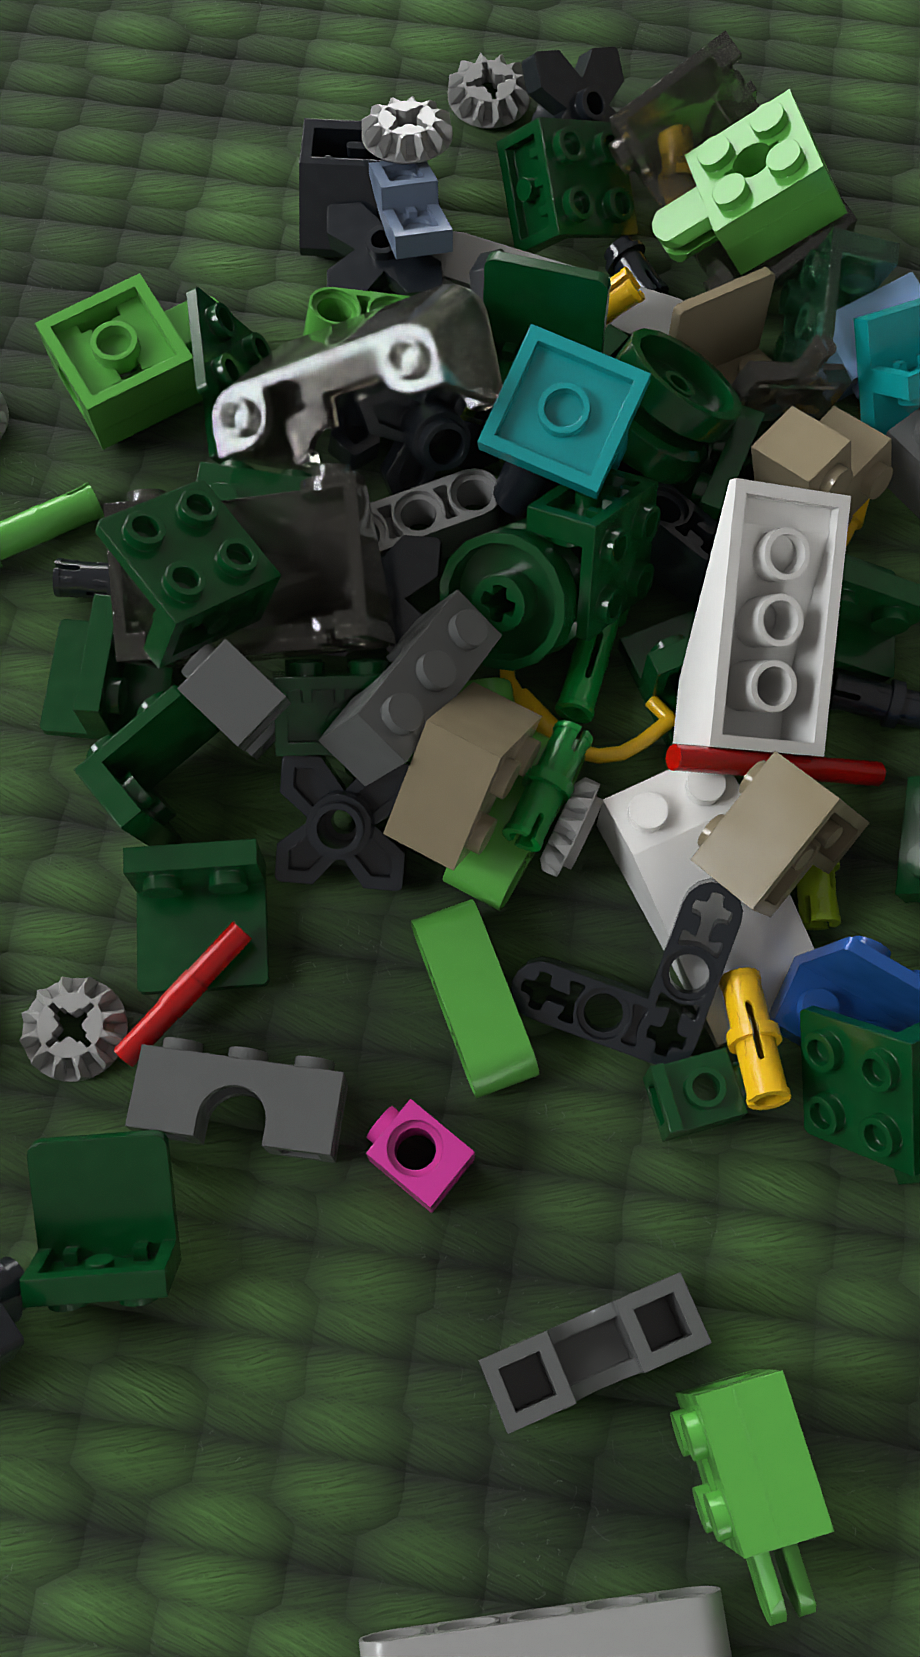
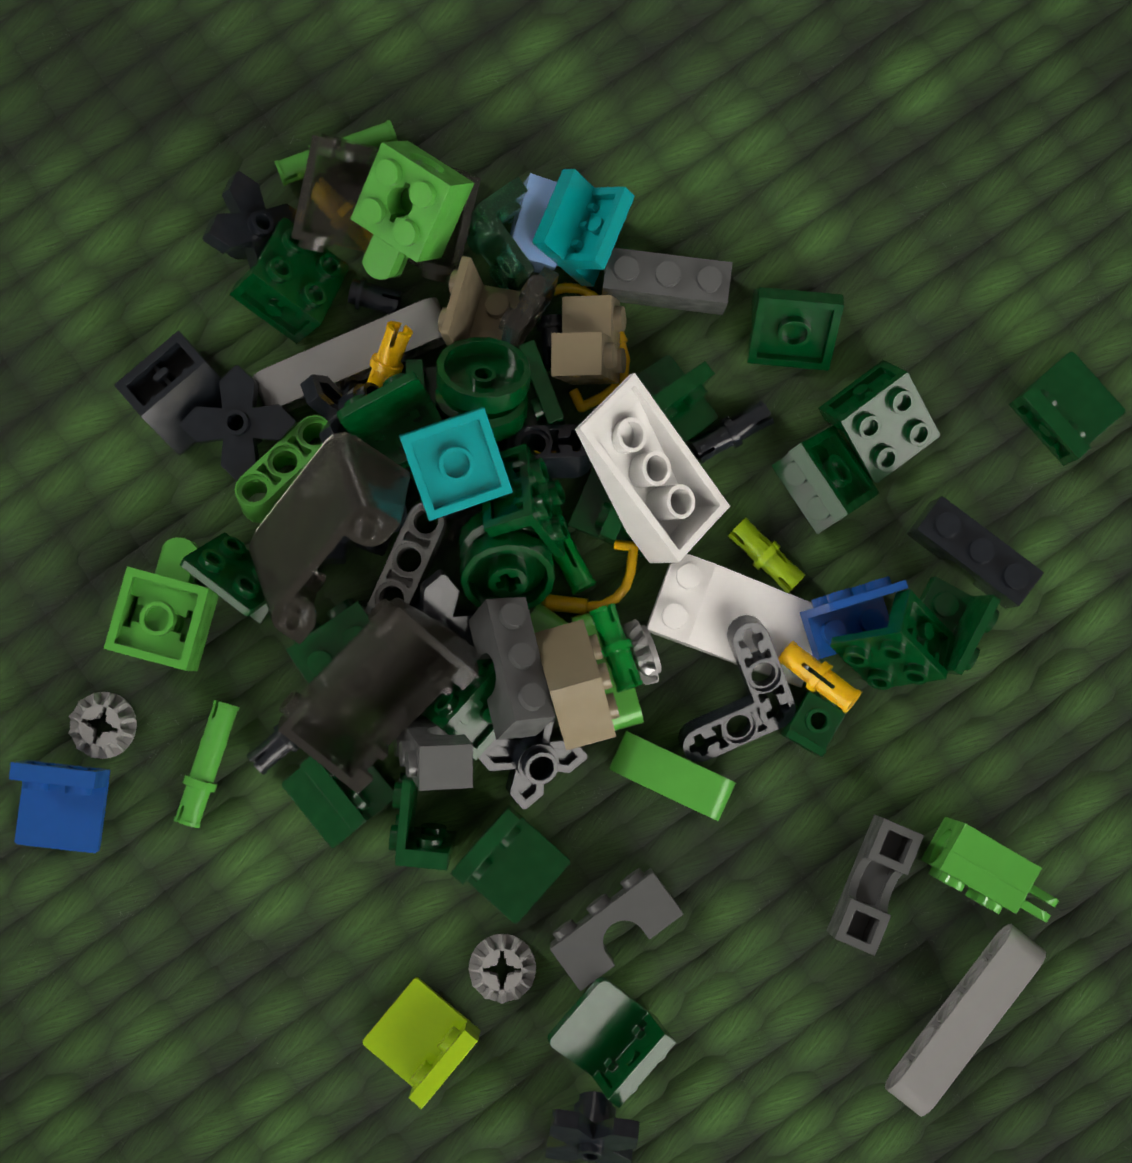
camera: 45 degrees left, 15 degrees up
dark green bracket [96,480,281,669] -> none
red piece [113,921,252,1067] -> none
light grey gear [362,96,453,164] -> none
dark pink brick [366,1099,475,1213] -> none
sand blue slope [369,161,453,259] -> none
light grey gear [448,53,531,128] -> none
red bar [666,744,886,786] -> none
dark tan brick [690,751,870,918] -> none

